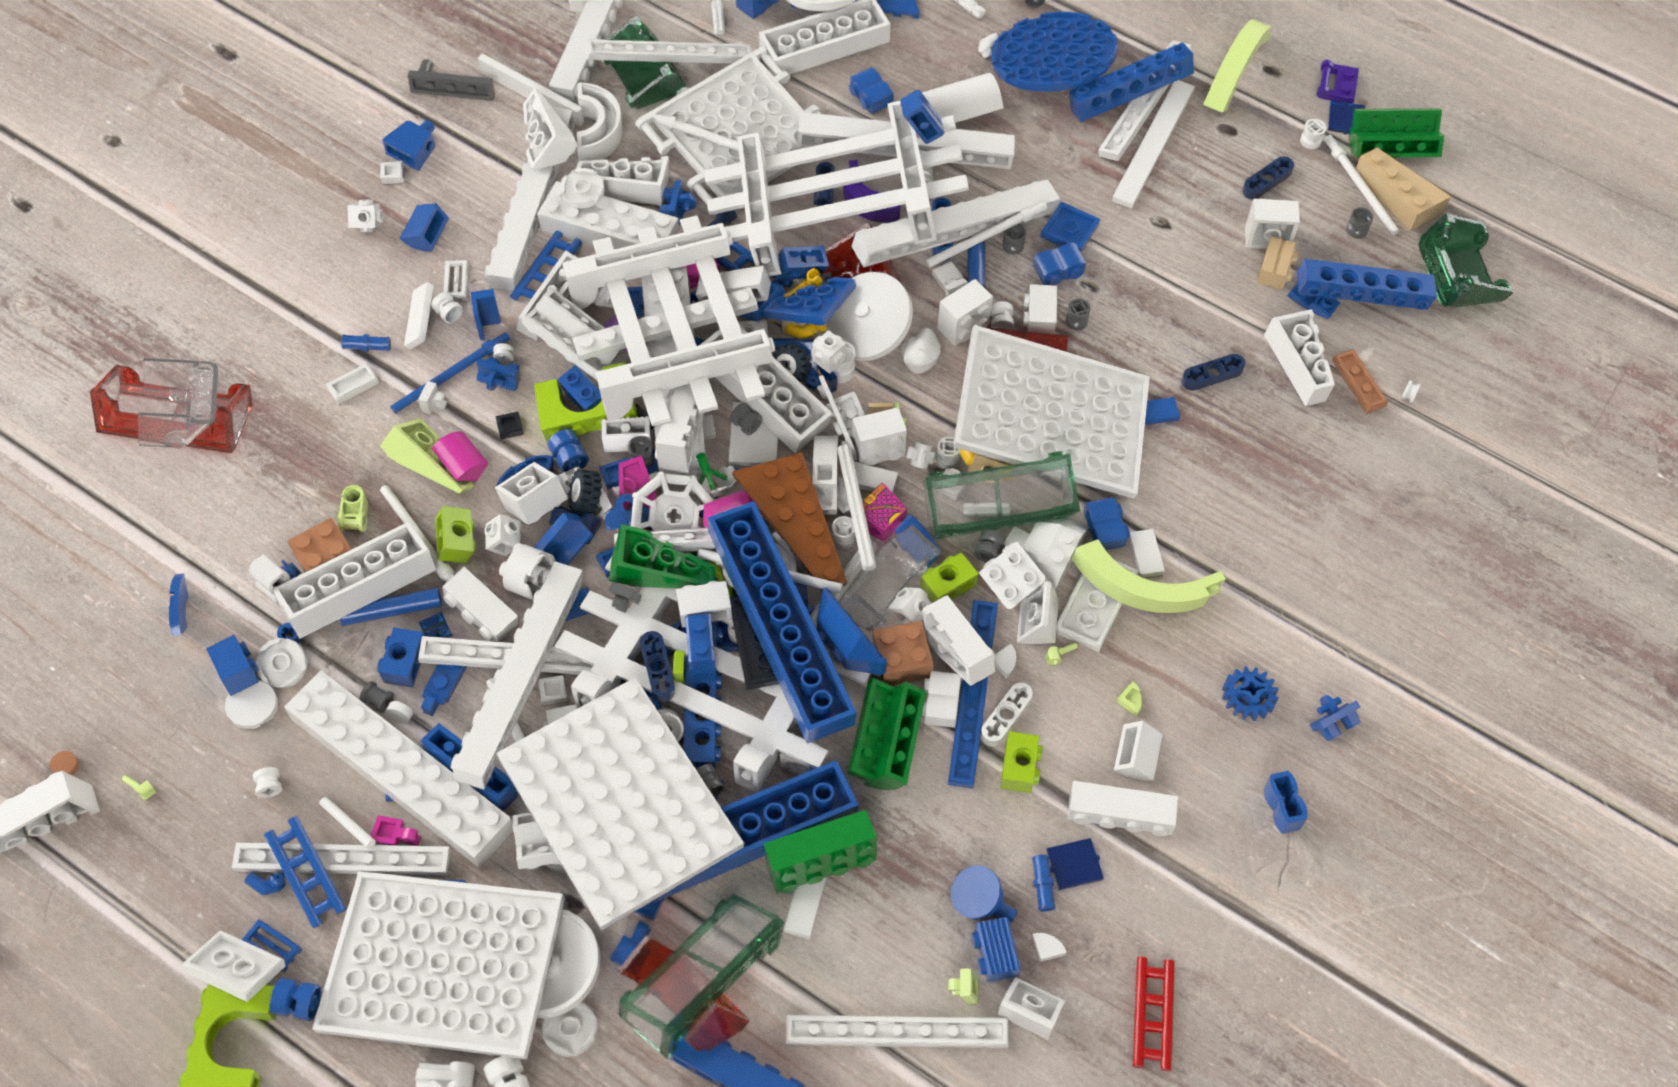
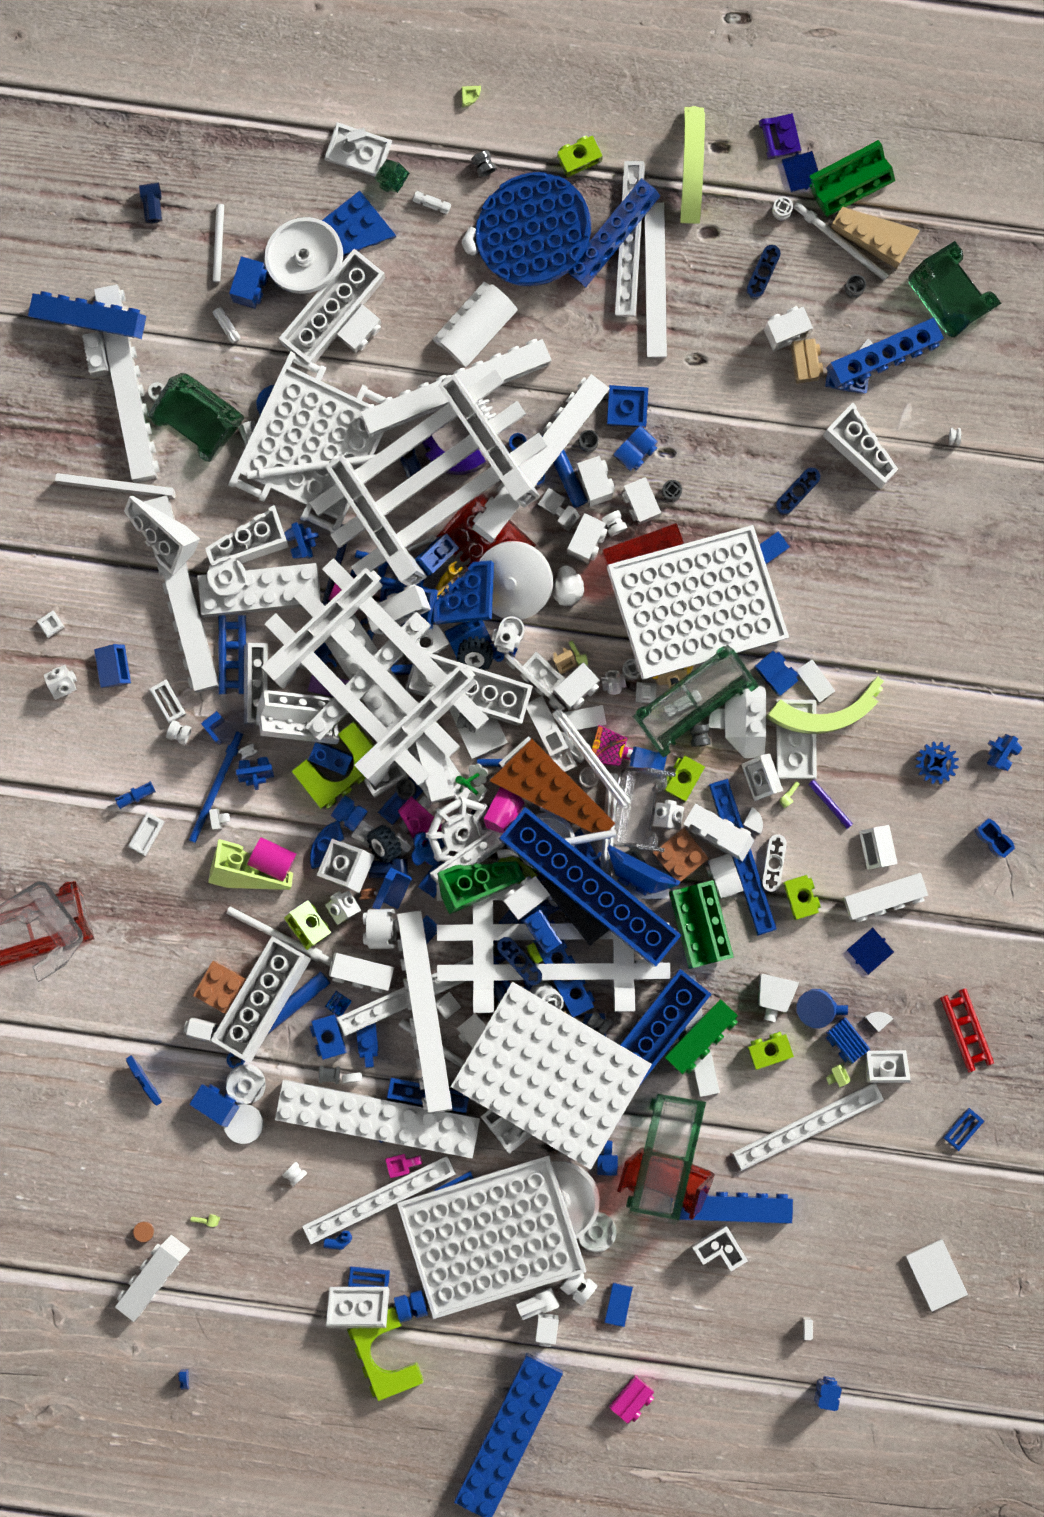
camera: 25 degrees left, 25 degrees up
blue bar [264,816,347,929] -> none
blue plate [281,560,301,580] -> none
white bar [319,797,376,849] -> none
yellowish green piece [337,485,369,533] -> none
blue torso [382,120,435,171] -> none
white tile [404,282,434,350] -> none
dark grey piece [407,59,495,101] -> none
black tile [495,411,524,440] -> none
white brick [577,83,623,161] -> none
white tile [585,40,752,64] -> none
dark grey tile [608,582,642,612] -> none
blue brick [849,67,894,114] -> none
blue brick [900,90,945,144] -> none
white bar [926,201,1048,268] -> none
white bracket [979,541,1046,609] -> none
blue pin [1032,855,1056,912] -> none
yellowish green tile [1116,681,1142,717] -> none
nougat tile [1332,349,1388,414] -> none
none -> white brick [337,304,381,353]
none -> nougat bush [359,888,377,900]
none -> lime brick [557,135,603,178]
none -> white brick [576,456,615,507]
none -> lime brick [747,1032,794,1070]
none -> white torso [758,974,799,1022]
none -> dark purple bar [808,780,853,829]

